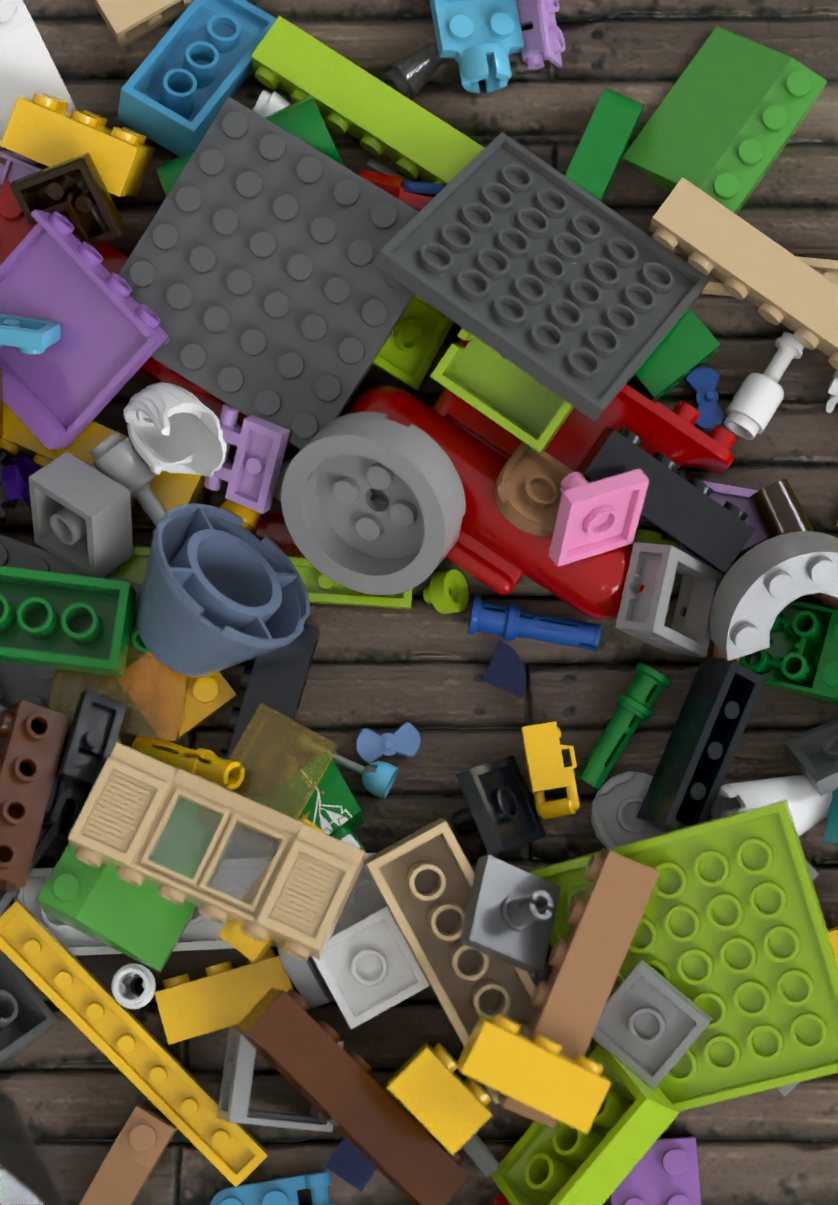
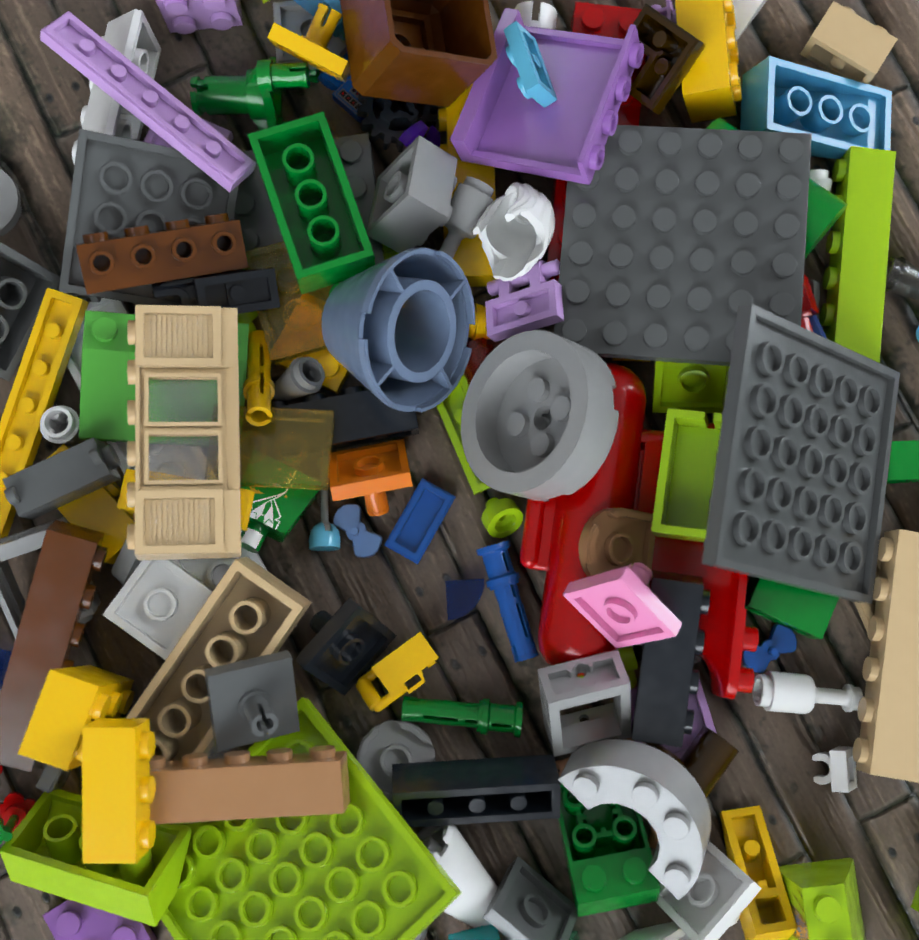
camera: 60 degrees right, 0 degrees up
light grey plate [592,959,712,1090] -> none
none -> dark grey brick [2,437,121,520]
none -> light grey cone [274,357,325,402]
none -> orange tile [328,439,413,517]
none -> blue tile [384,478,456,565]

